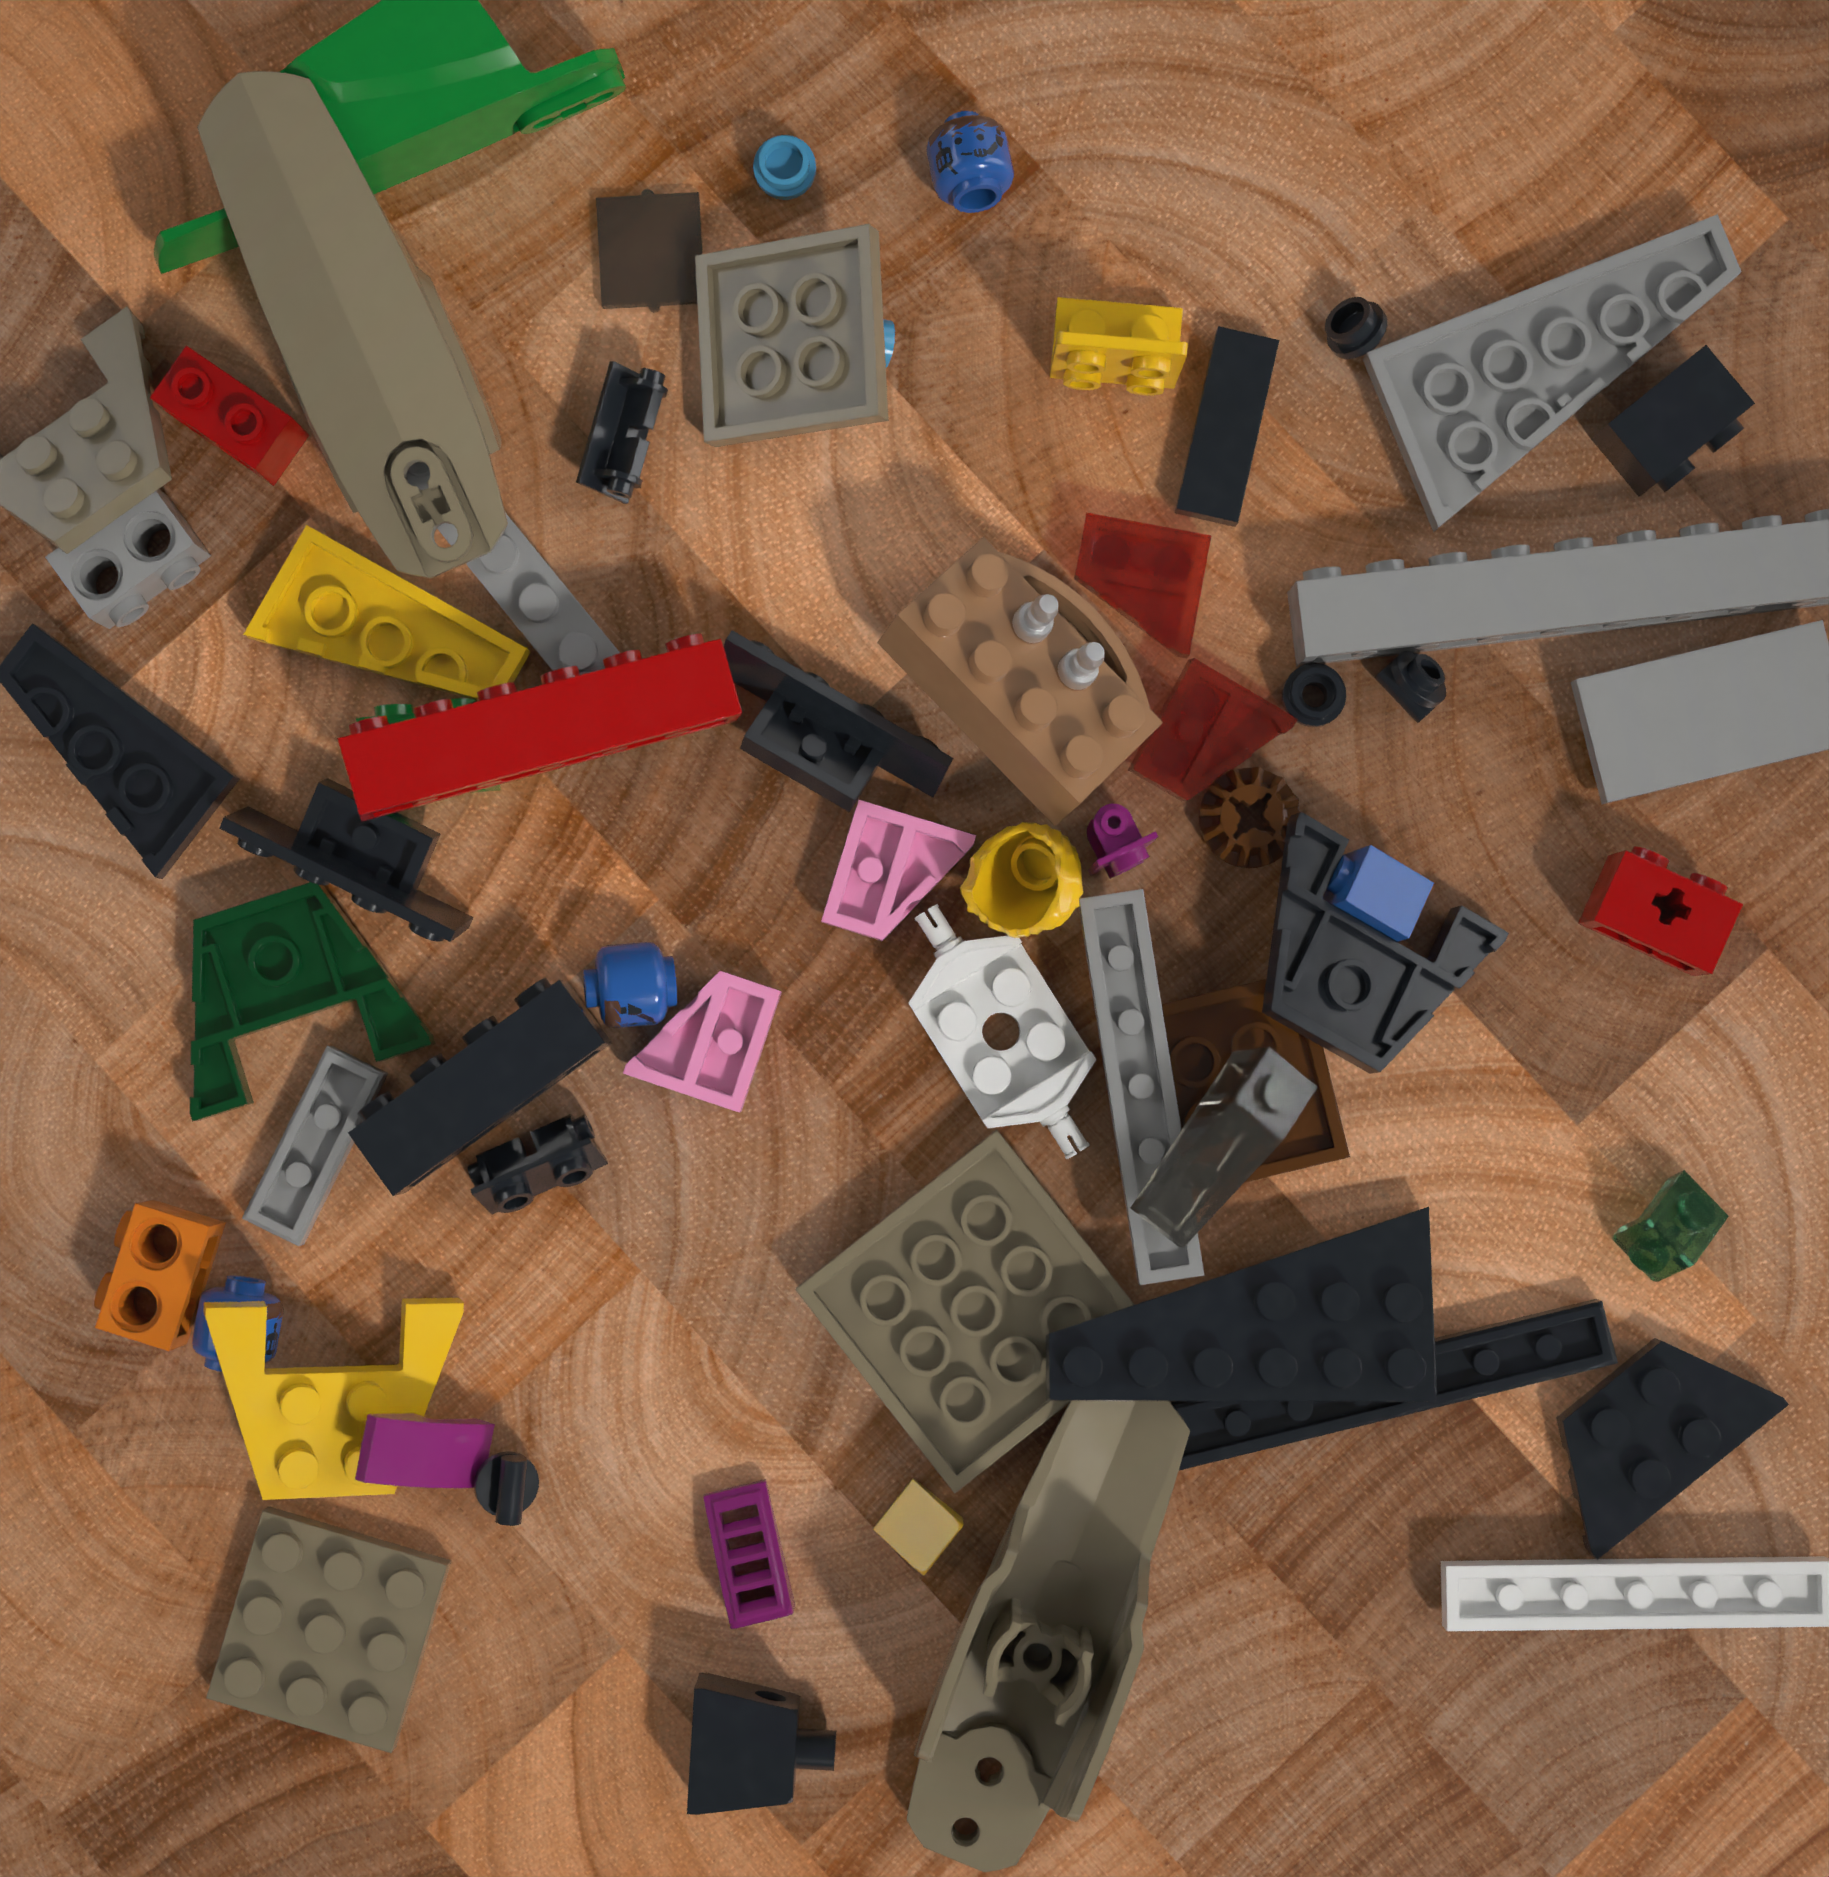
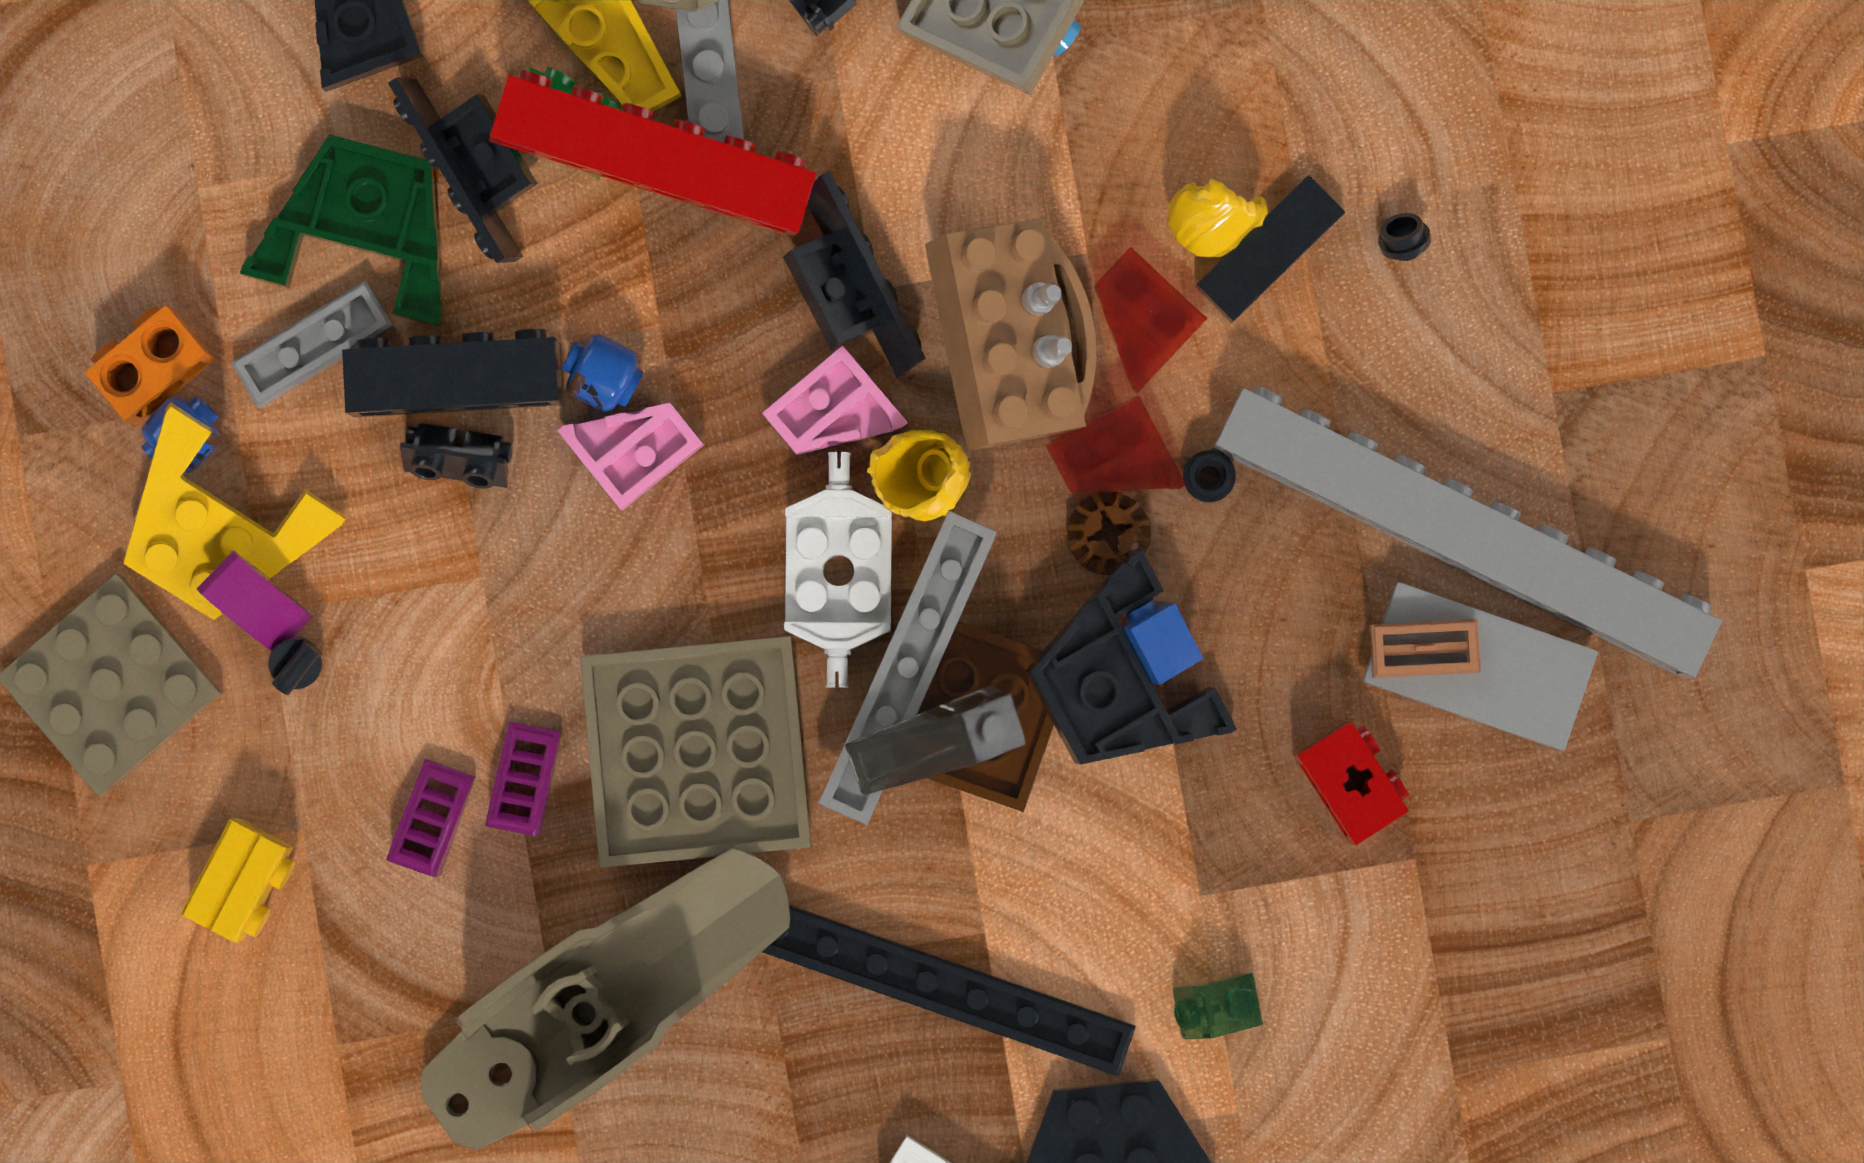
camera: 35 degrees right, 0 degrees up
black torso [687,1673,837,1815] -> none
yellow slope [873,1478,964,1576] -> none
black wing [1046,1207,1437,1402] -> none
yellow bracket [1050,297,1188,396] -> none
magenta hinge [1086,804,1158,879] -> none
light grey wing [1363,214,1742,533] -> none
black plate [1374,651,1446,723] -> none
black brick [1591,345,1755,497] -> none
none -> yellow brick [180,818,295,943]
none -> magenta slope [485,722,562,836]
none -> yellow hair [1167,179,1268,258]
none -> nougat tile [1369,619,1481,678]

